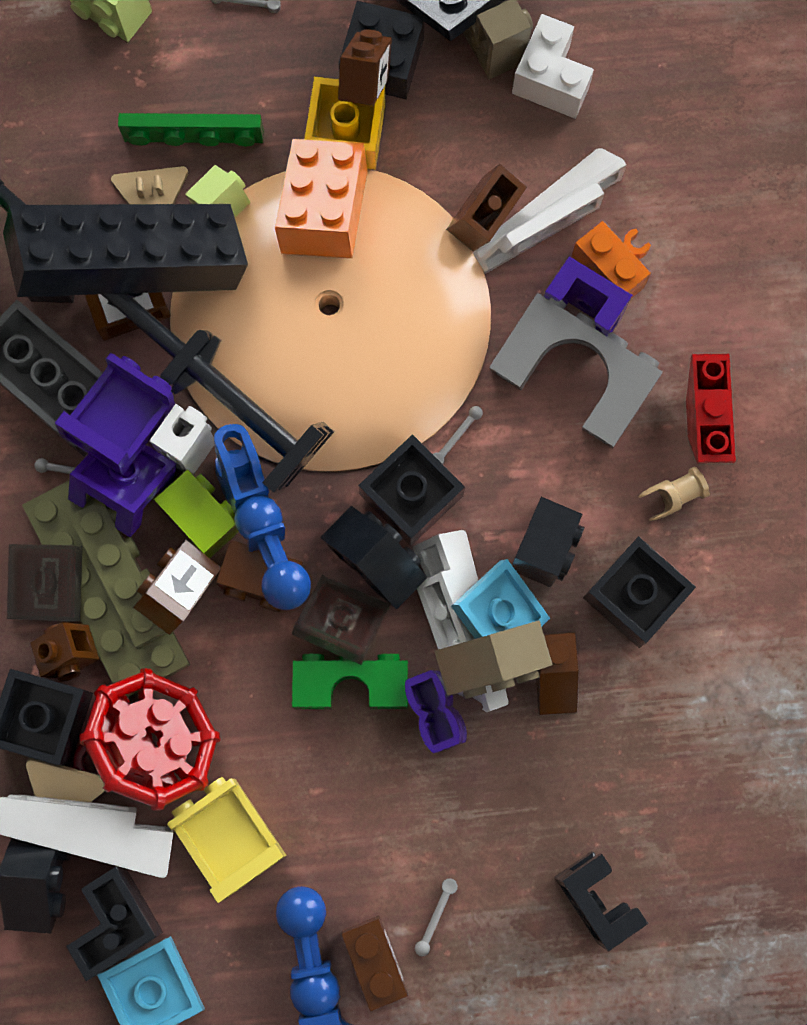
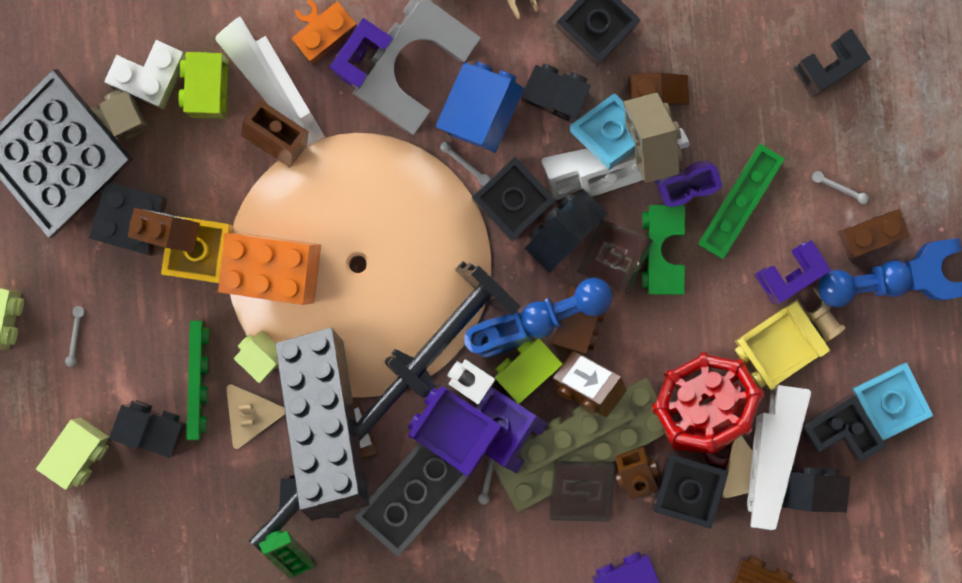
camera: 90 degrees left, 10 degrees up
none -> black brick [109,400,186,458]
none -> lime brick [179,52,229,119]
none -> blue brick [435,62,525,153]
none -> green plate [697,143,785,260]
none -> dark purple panel [754,240,831,304]
none -> tan piece [796,287,846,343]

